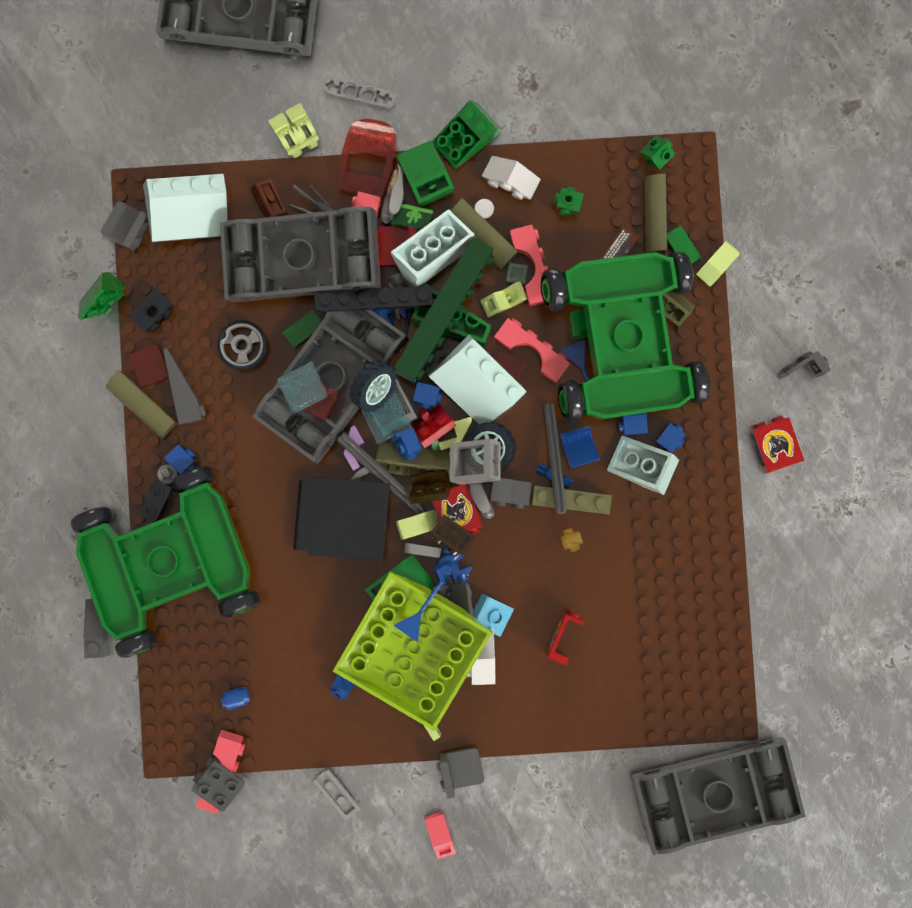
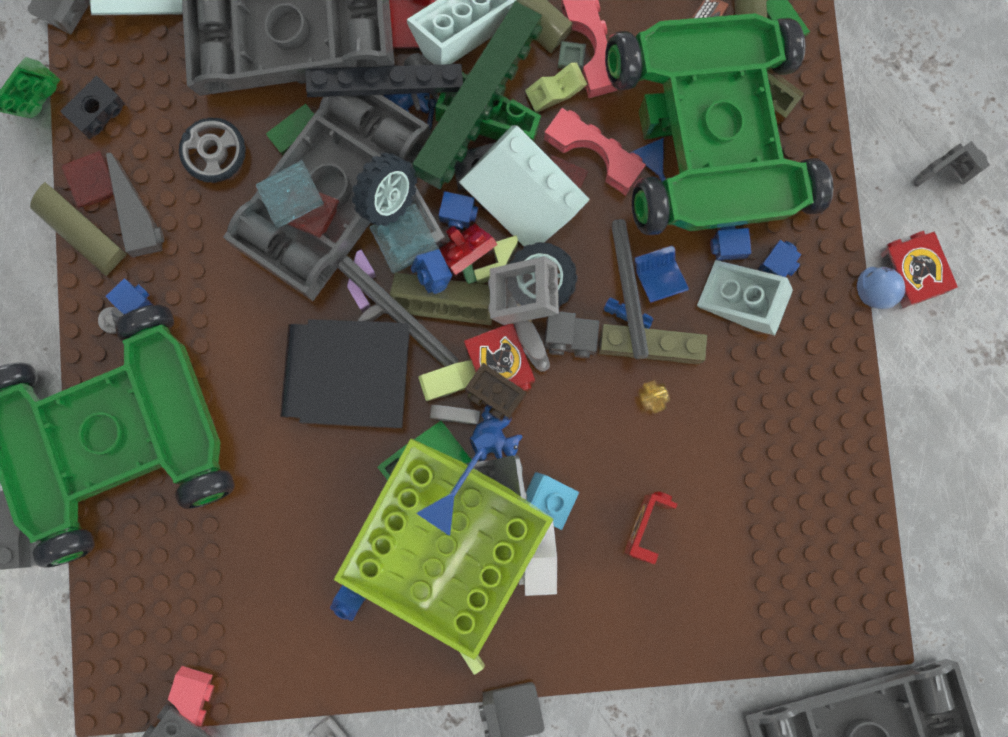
camera: 10 degrees left, 5 degrees down
black brick [138,480,175,523] -> none
blue brick [220,686,251,711] -> none
dark brown bracket [409,470,452,504] -> none
yellowish green slope [696,241,740,287] -> none
none -> medium blue helmet [857,267,905,309]

